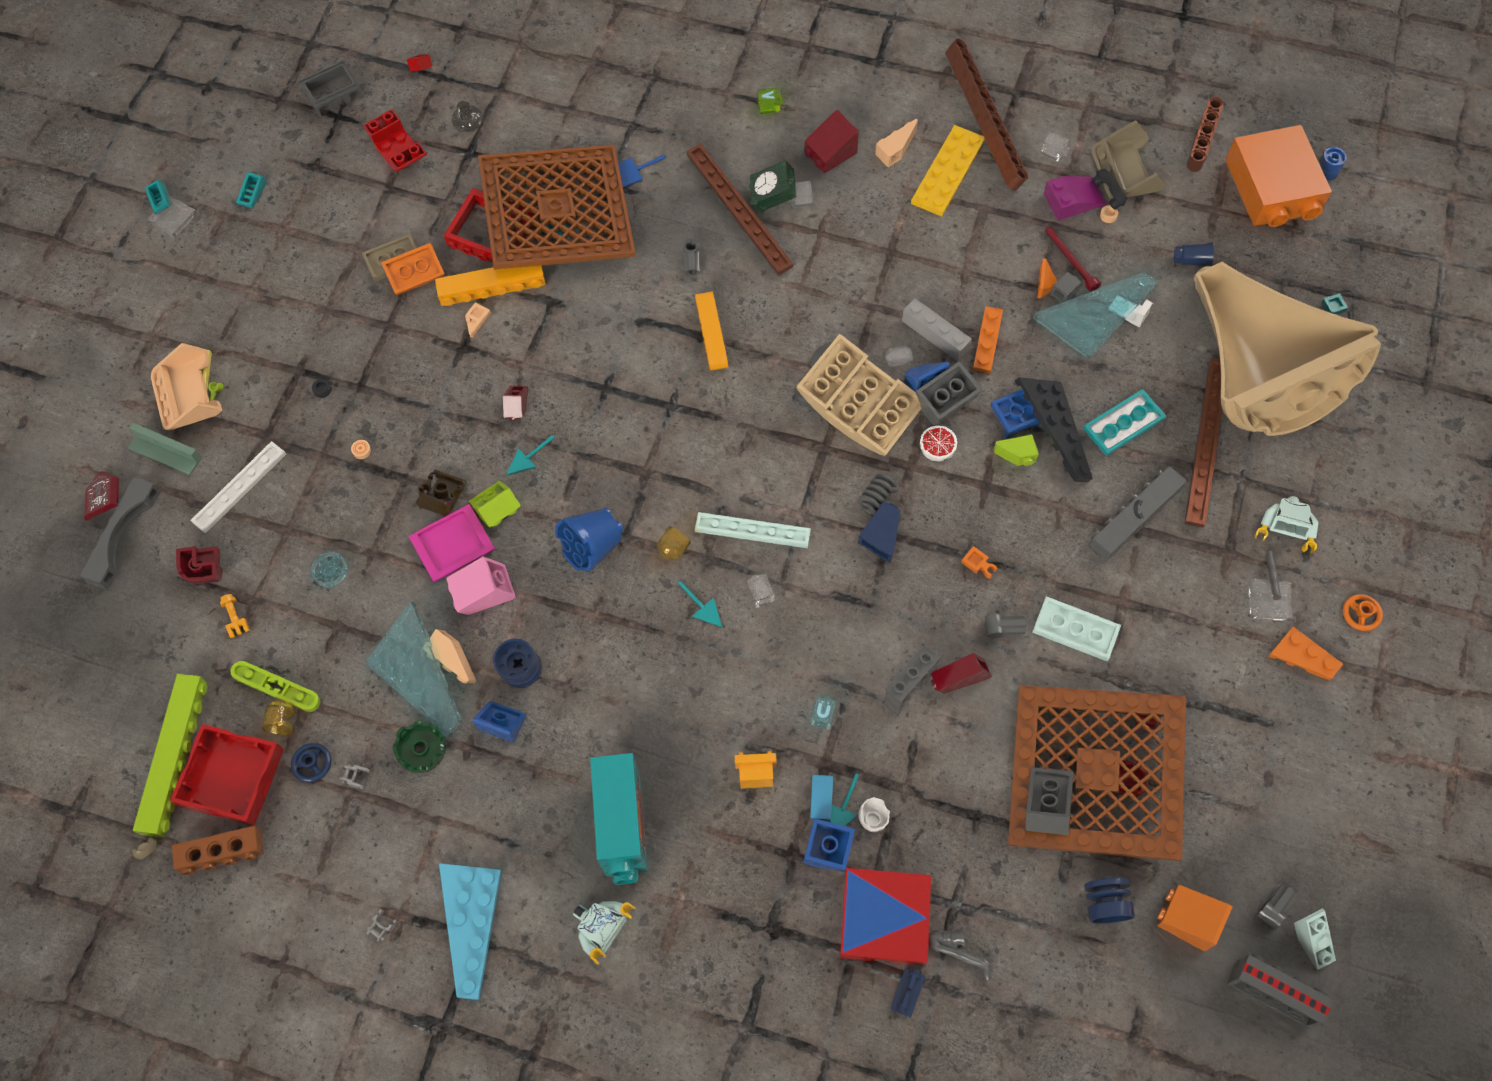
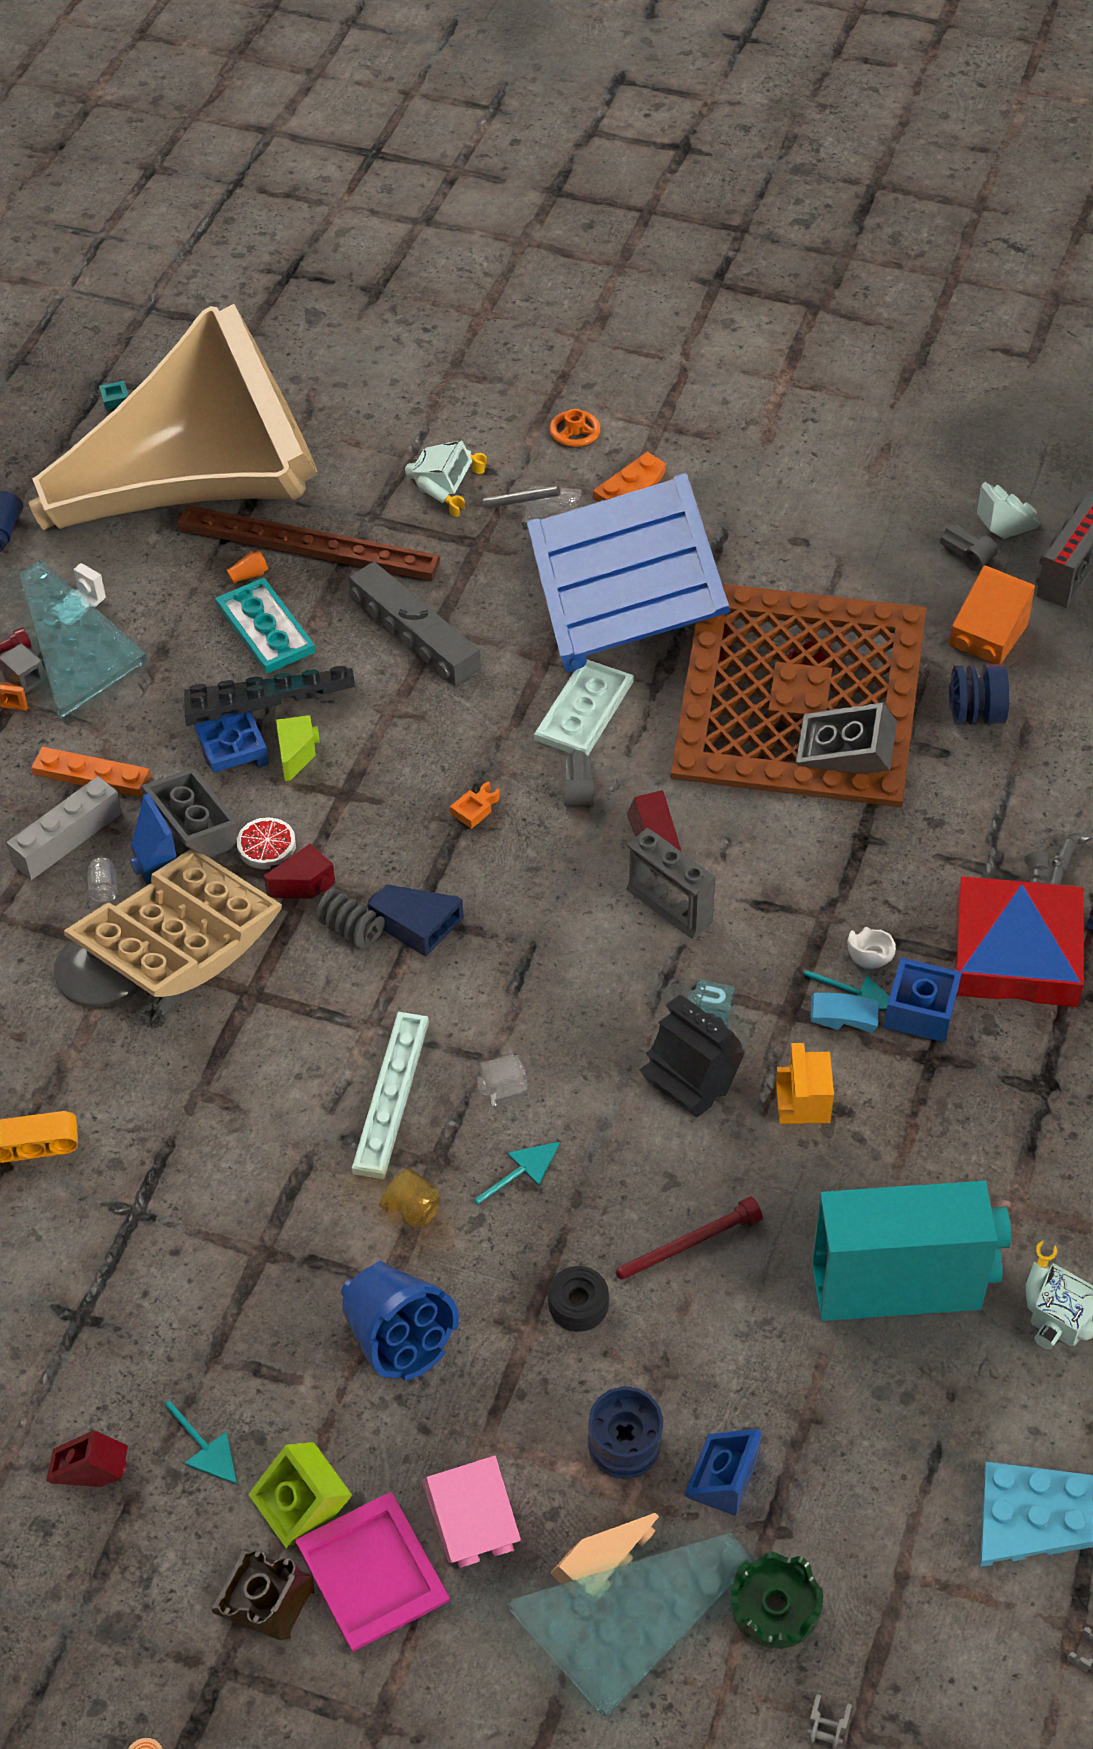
camera: 90 degrees left, 15 degrees down
none -> orange cone [226,550,269,584]
none -> dark red slope [264,844,335,899]
none -> container [527,473,730,673]
none -> black tyre [548,1266,609,1332]
none -> dark red piece [616,1196,763,1280]
none -> black slope [639,994,745,1117]

